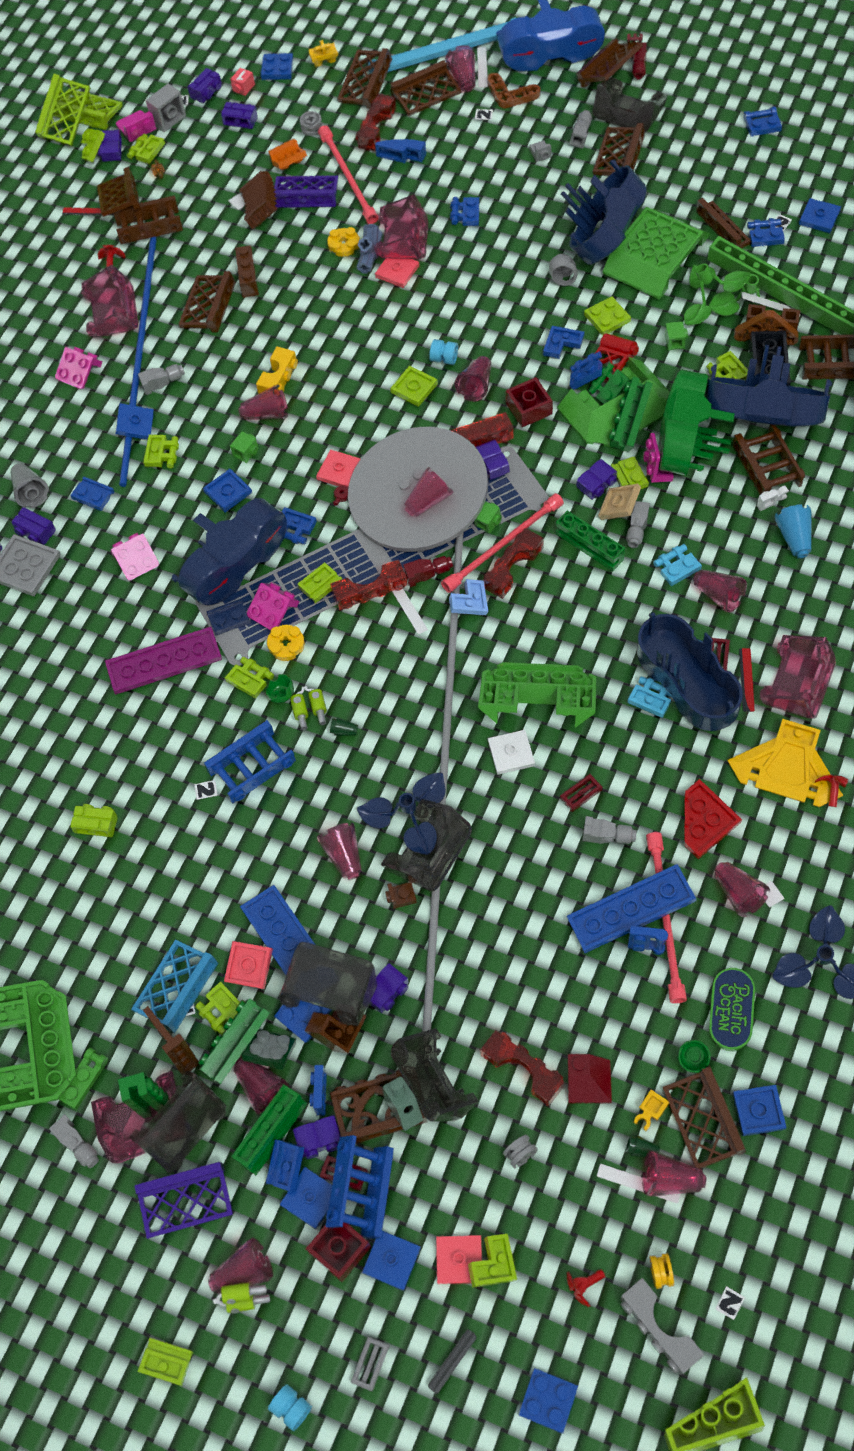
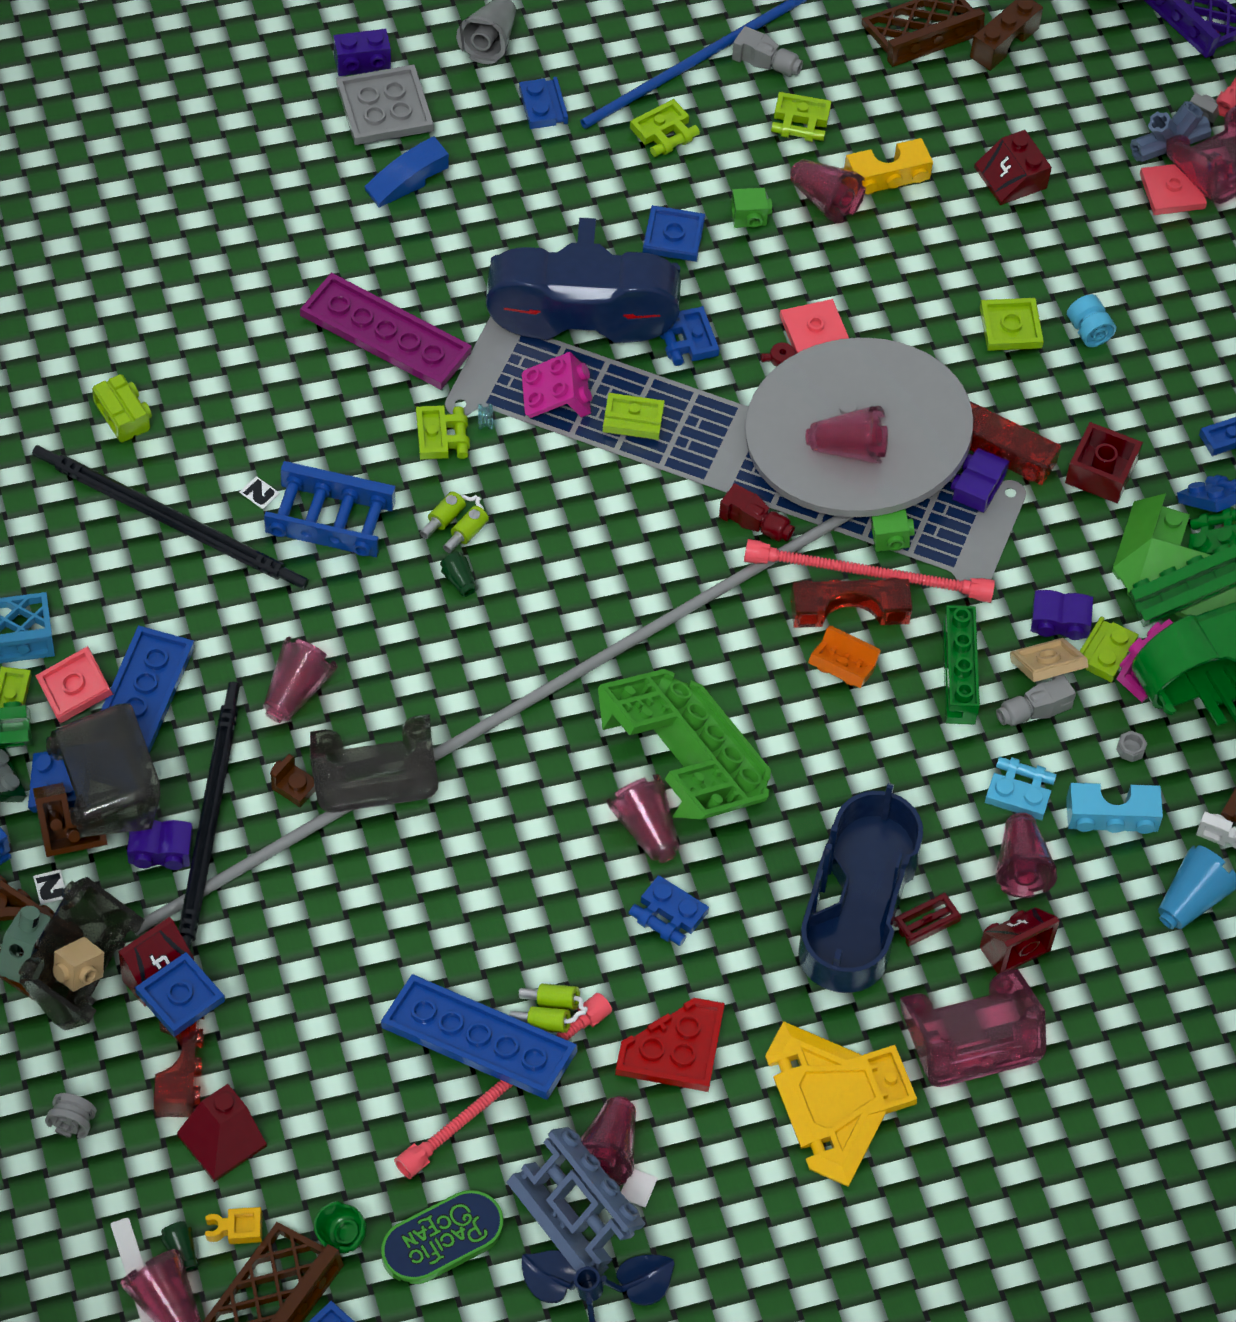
camera: 40 degrees right, 5 degrees down
dark purple brick [12,507,56,545] -> none
bracket [111,533,159,580] -> none
blue plate [115,403,154,440] -> none
dark blue plate [206,599,250,636] -> none
green hair [266,674,294,704] -> none
yellow plate [267,625,305,661] -> none
yellow plate [327,227,360,257] -> none
clear red arch [330,559,407,610] -> none
dark blue plant [357,772,446,855] -> none
white sticker [387,579,428,634] -> none
light blue plate [449,579,488,615] -> none
clear pink cone [455,356,492,402] -> none
white plate [488,730,535,775] -> none
dark red tile [560,774,603,812] -> none
light grey piece [582,816,637,844] -> none
medium azure plate [628,676,673,718] -> none
blue plate [628,926,668,955] -> none
red sticker [739,648,755,712] -> none
red plant [815,775,848,807] -> none
none -> black axle [32,445,309,590]
none -> sticker [33,870,68,905]
none -> tan brick [53,937,104,992]
none -> dark red slope [118,917,194,1007]
none -> blue plate [135,952,225,1037]
none -> black axle [179,682,240,950]
none -> blue slope [365,136,449,208]
none -> clear light blue bush [478,404,493,430]
none -> sand blue fence [506,1127,645,1276]
none -> lime piece [509,983,588,1033]
none -> clear pink cone [606,774,679,863]
none -> blue plate [629,875,709,946]
none -> lime plate [771,92,832,142]
none -> orange bracket [808,626,881,688]
none -> dark red slope [974,130,1052,205]
none -> dark red slope [980,907,1060,976]
none -> medium azure arch [1066,783,1163,834]
none -> light grey tile [1116,731,1147,762]
none -> light grey plate [1190,92,1219,123]

